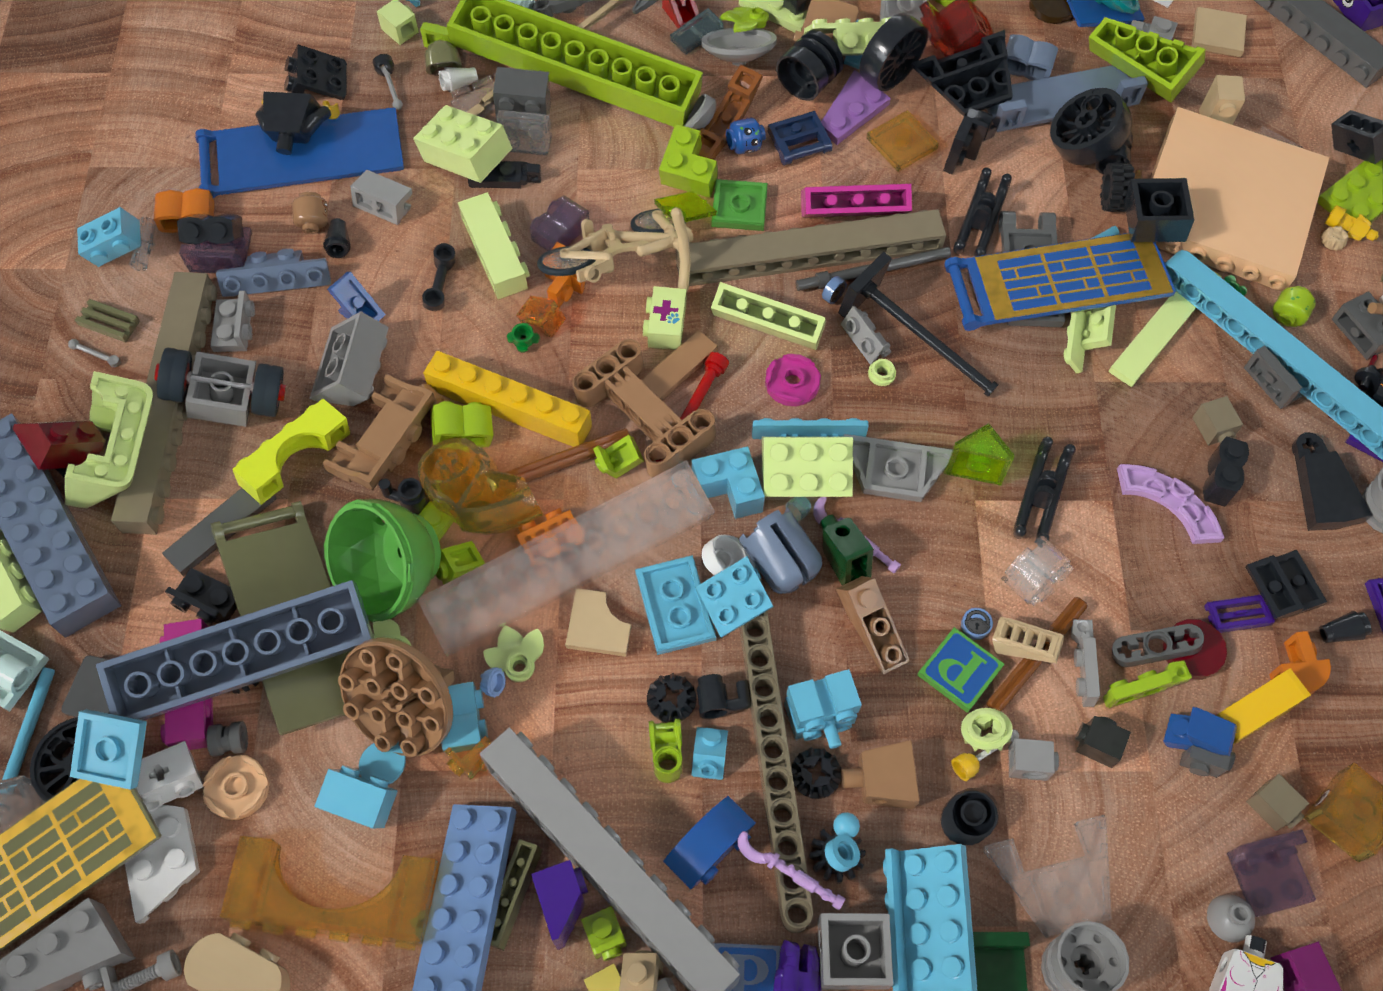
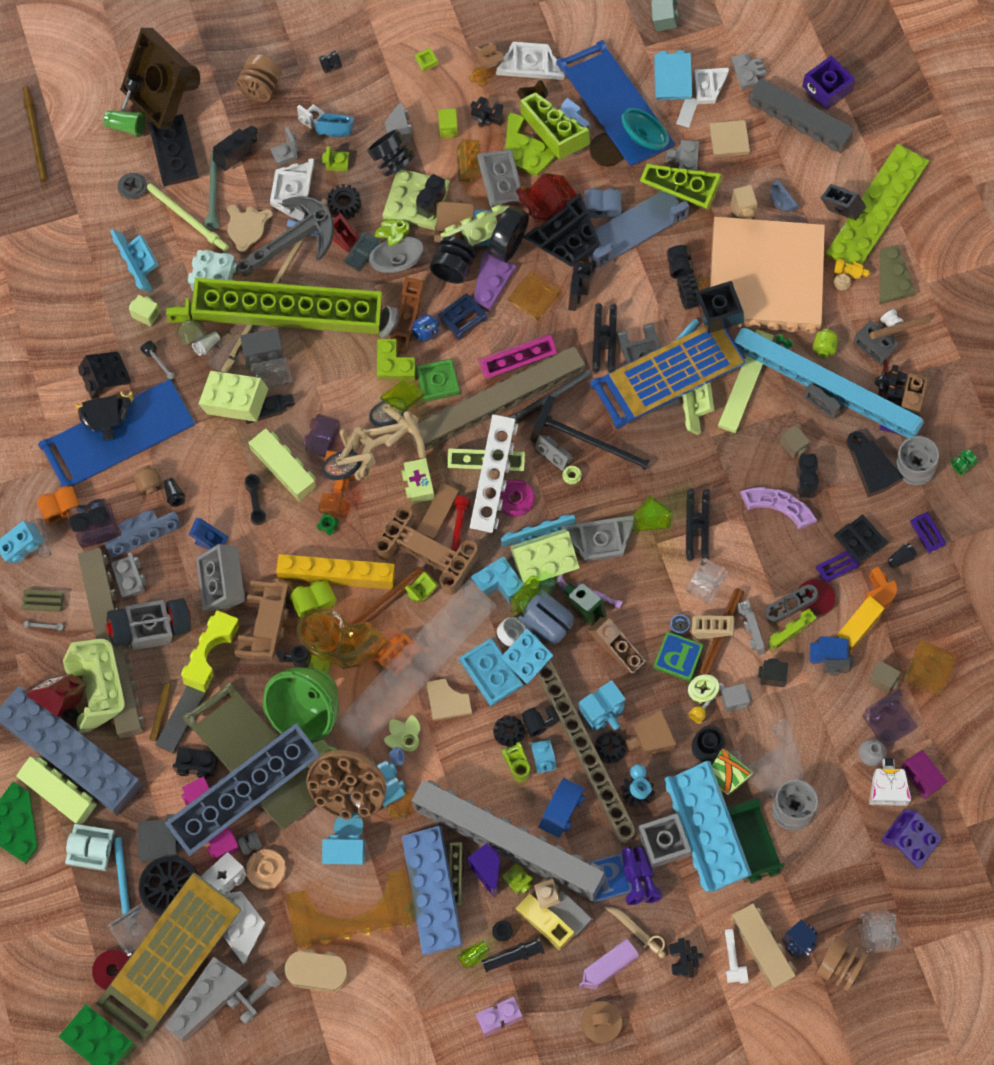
camera: 15 degrees left, 5 degrees up
medium azure tile [70,709,147,790] -> none
light grey hinge [350,170,412,225] -> none
lime bracket [436,541,486,589] -> none
lavender piece [738,831,846,910] -> none
medium blue tile [822,276,847,304] -> none
black piece [1050,88,1132,165] -> none
none -> pearl gold bar [149,683,171,742]
none -> white brick [470,414,518,533]
none -> clear neon green plate [511,576,540,616]
none -> torso [712,749,754,795]
none -> sand blue plate [770,180,799,212]

